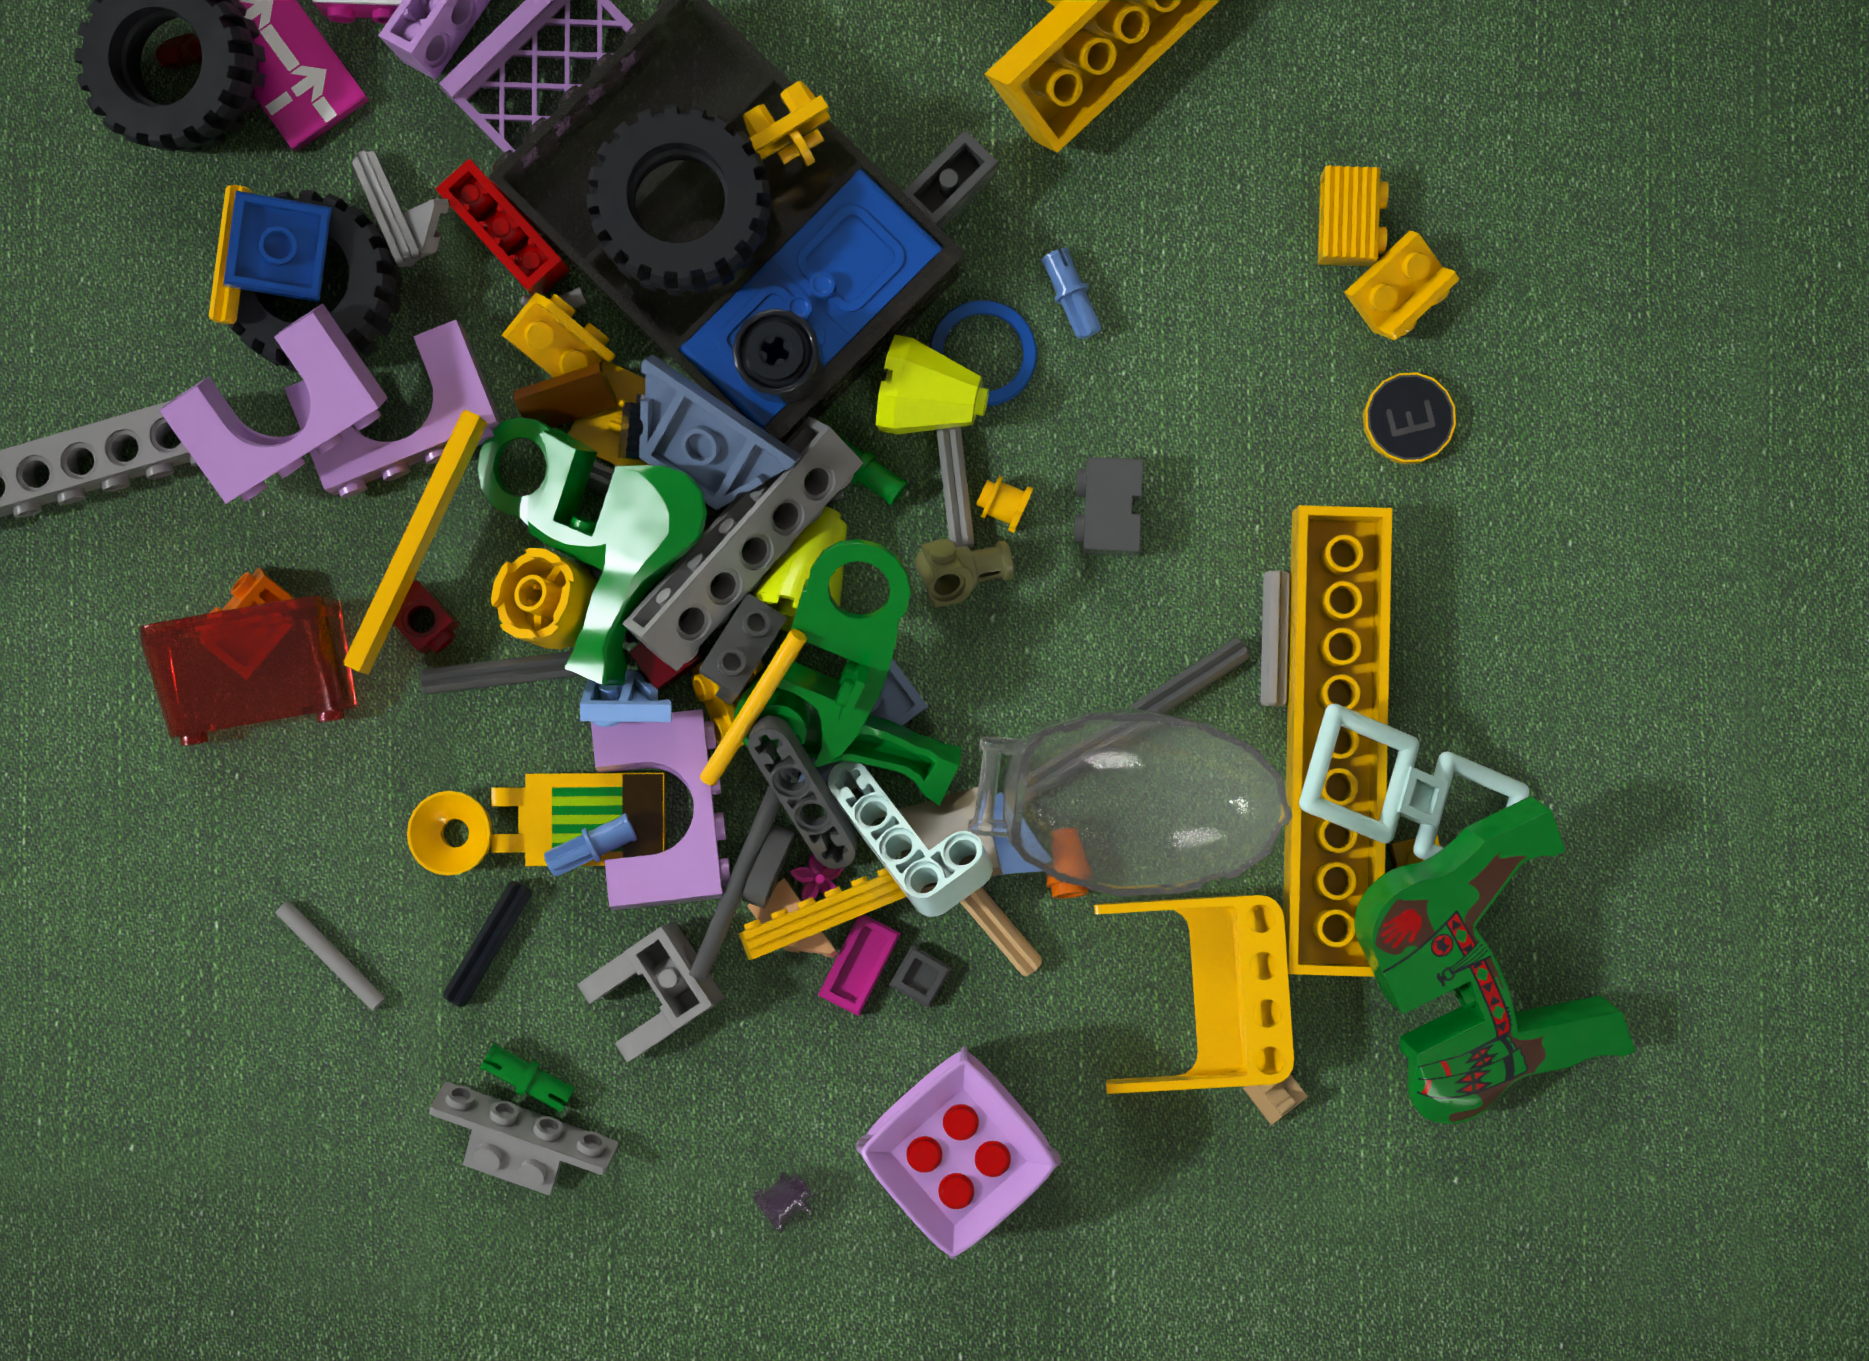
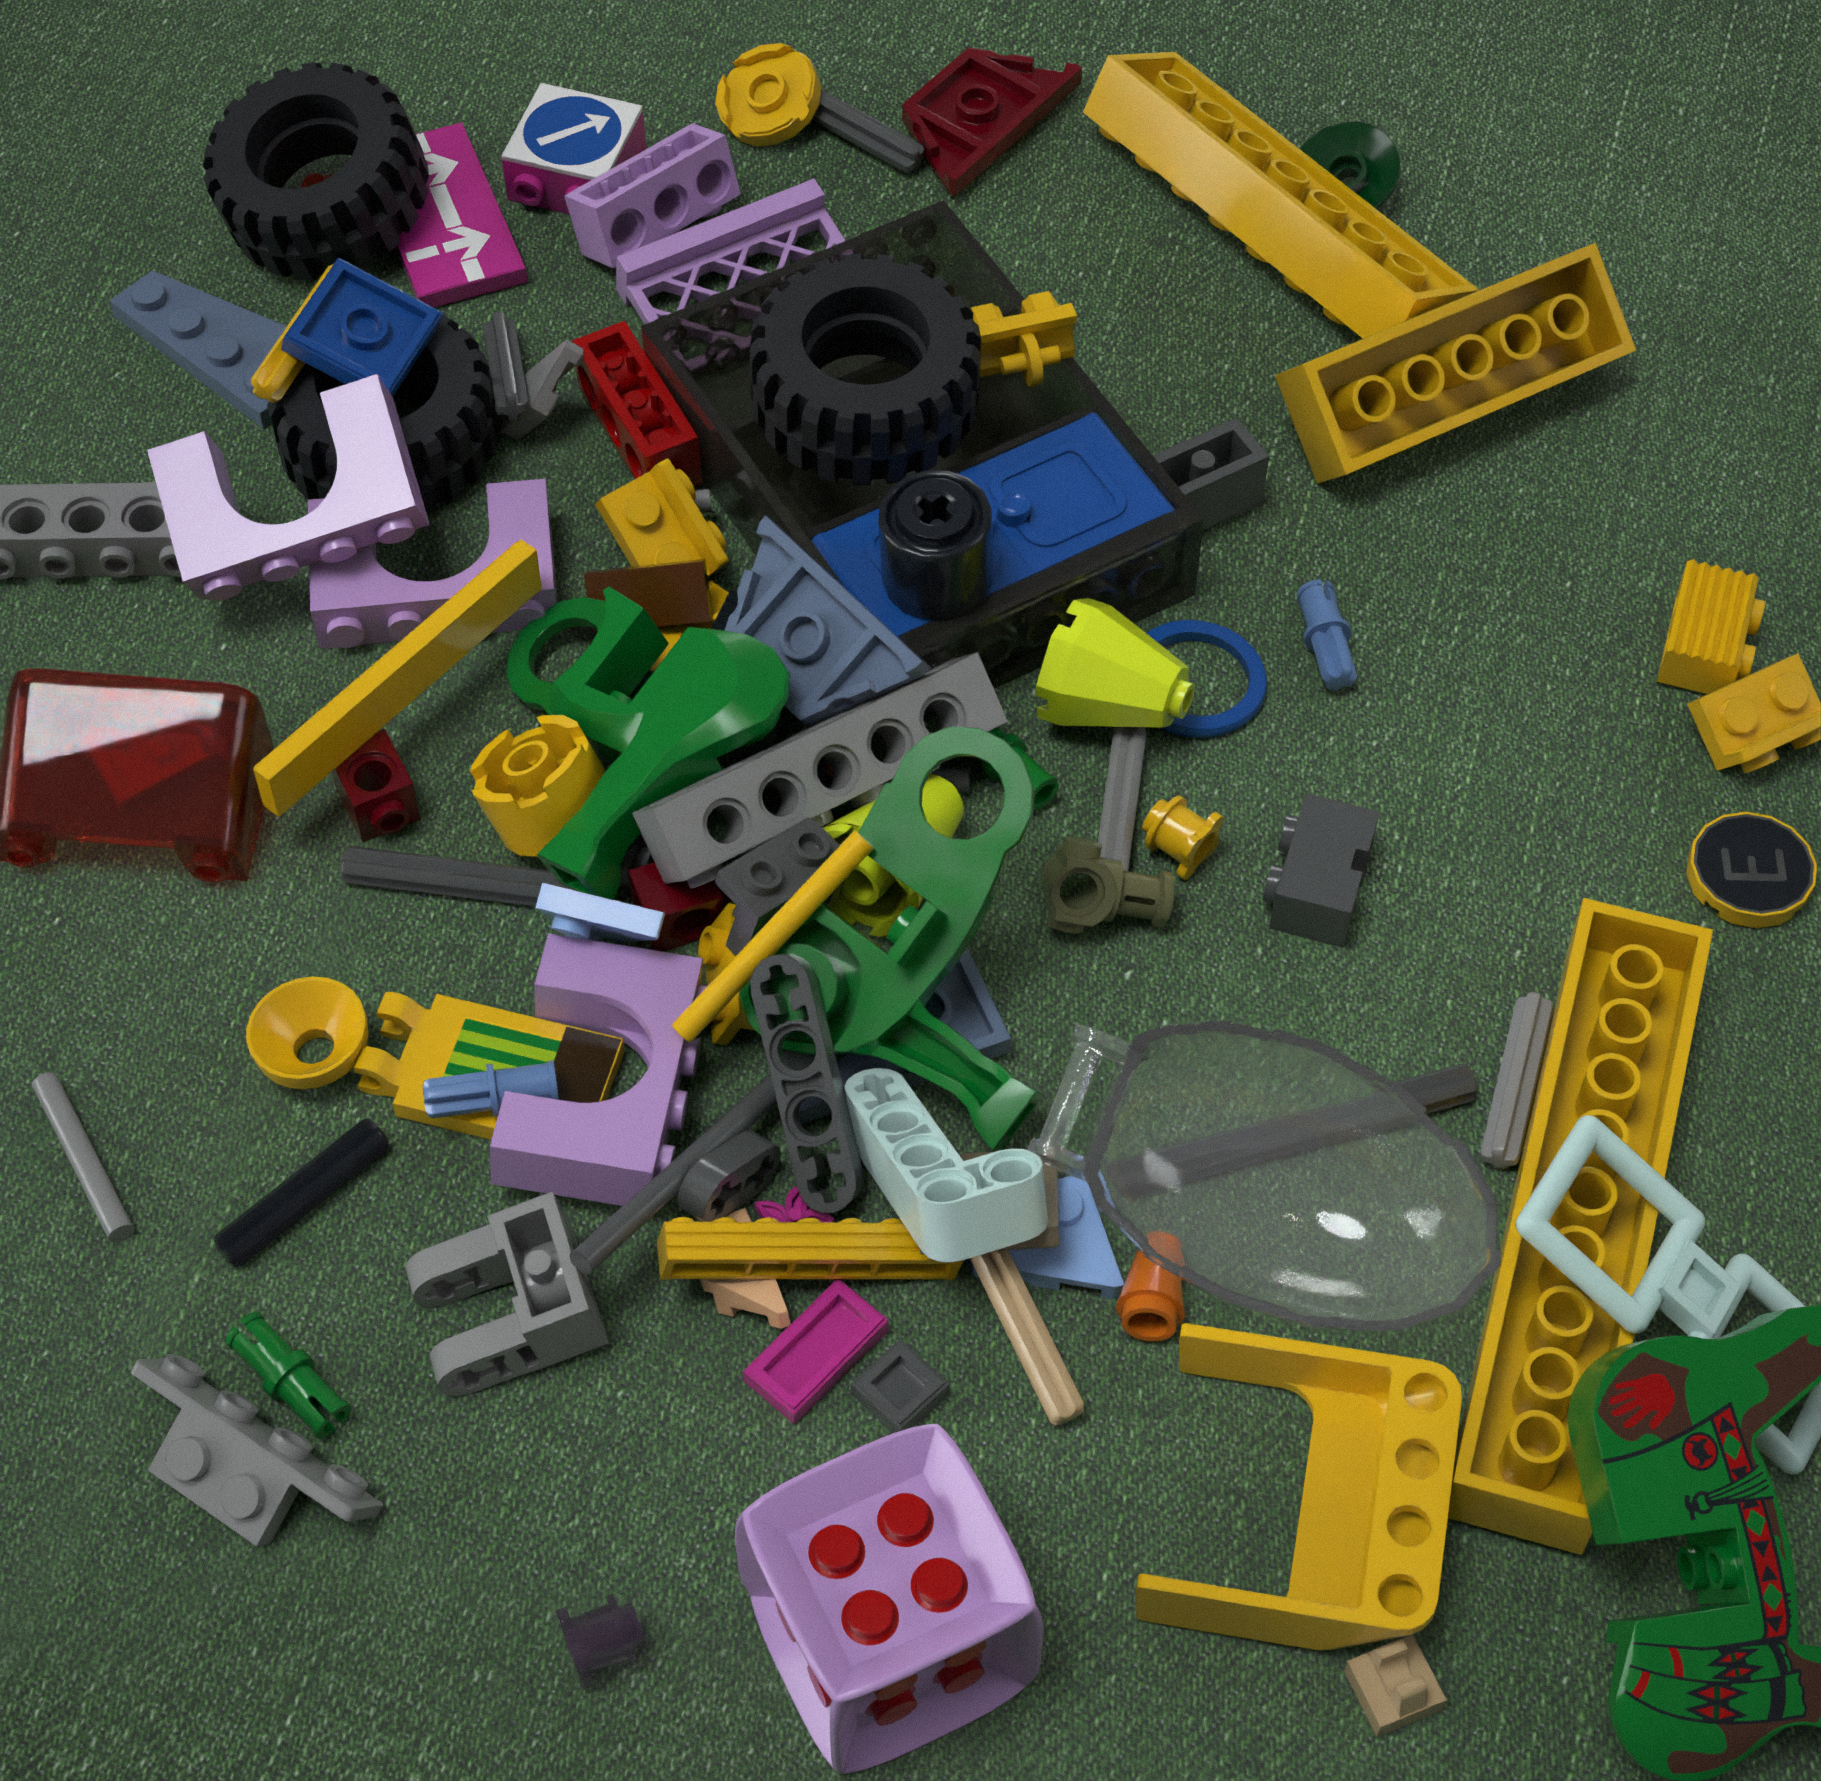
camera: 10 degrees right, 30 degrees down
none -> sand blue wing [110,271,287,429]

